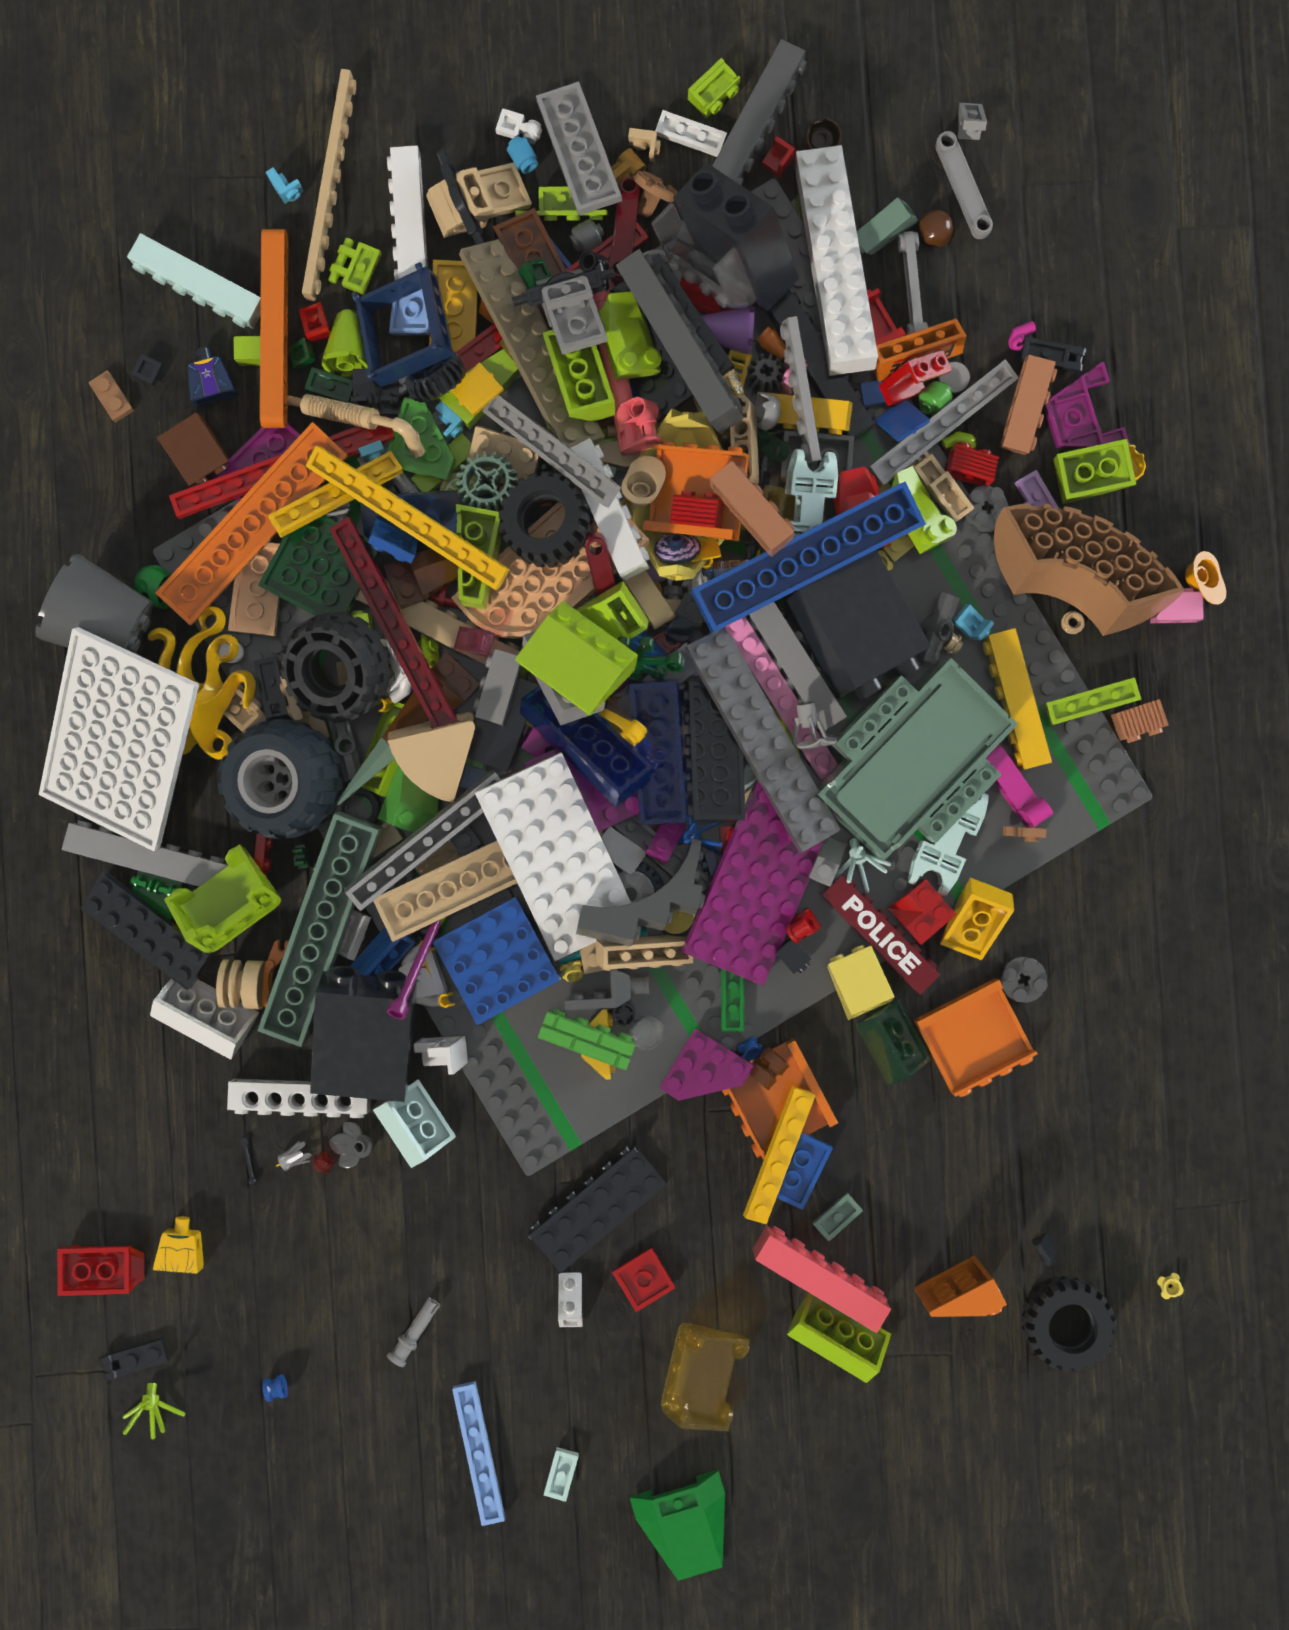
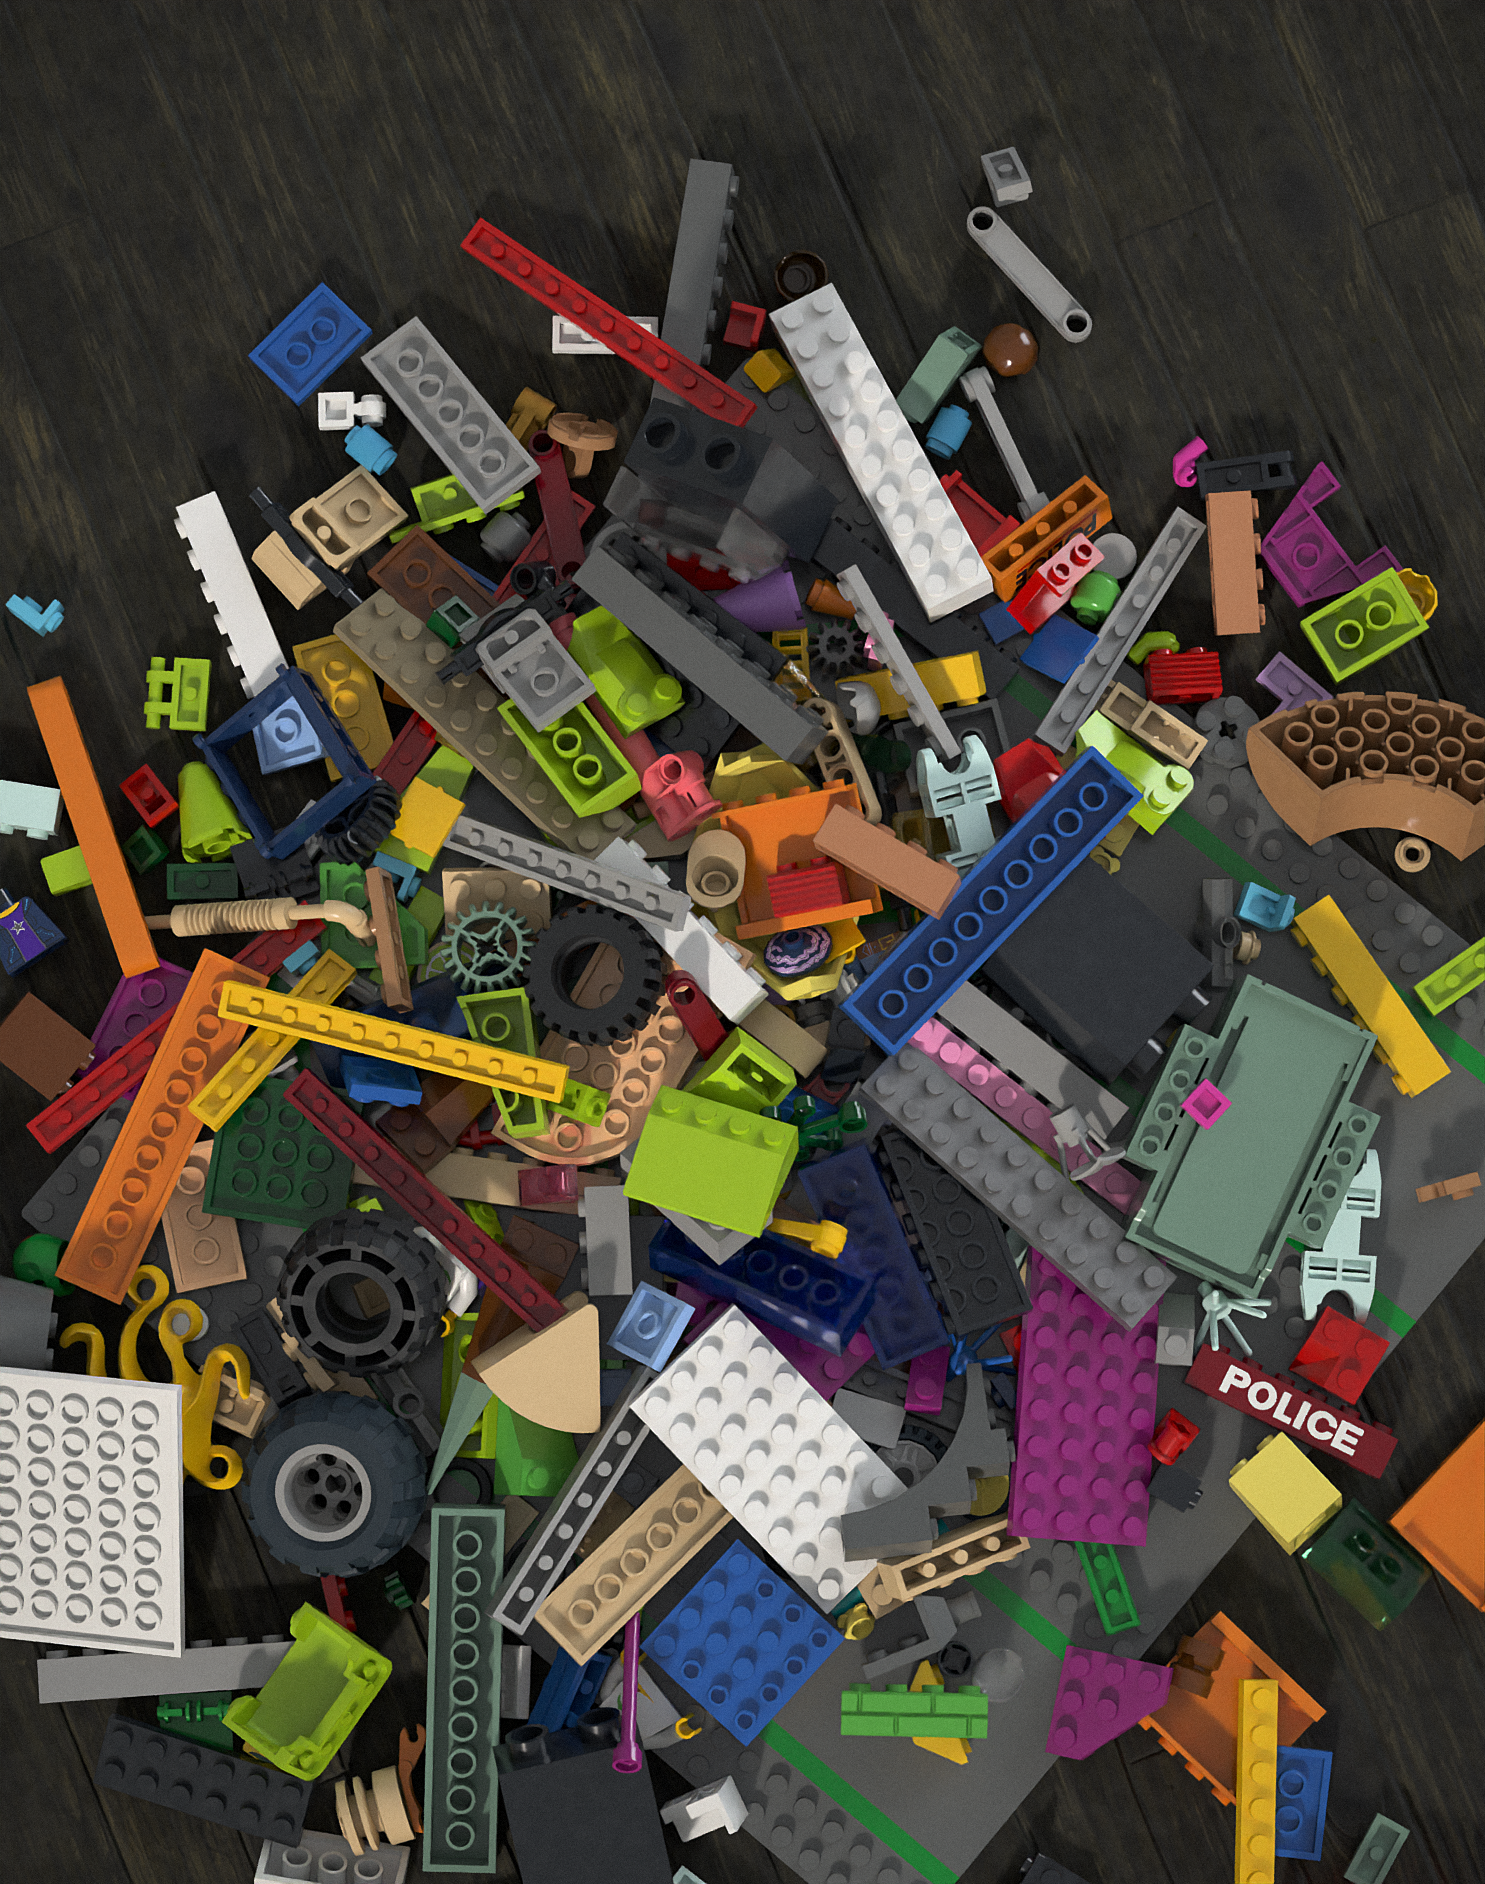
camera: 15 degrees left, 5 degrees down
tan plate [302,69,356,302] -> none
tan bracket [628,128,661,162] -> none
lime hinge [688,58,740,119] -> none
blue plate [737,1037,763,1061] -> none
yellow slope [940,878,1014,960] -> none
dark pink beam [986,744,1053,828] -> none
none -> blue plate [248,282,373,407]
none -> medium nougat plate [364,866,414,1013]
none -> red plate [460,217,758,428]
none -> lime bracket [546,1078,611,1127]
none -> light blue plate [607,1281,695,1373]
none -> yellow slope [744,348,796,393]
none -> dark azure brick [925,404,972,460]
none -> dark pink plate [1179,1078,1232,1130]

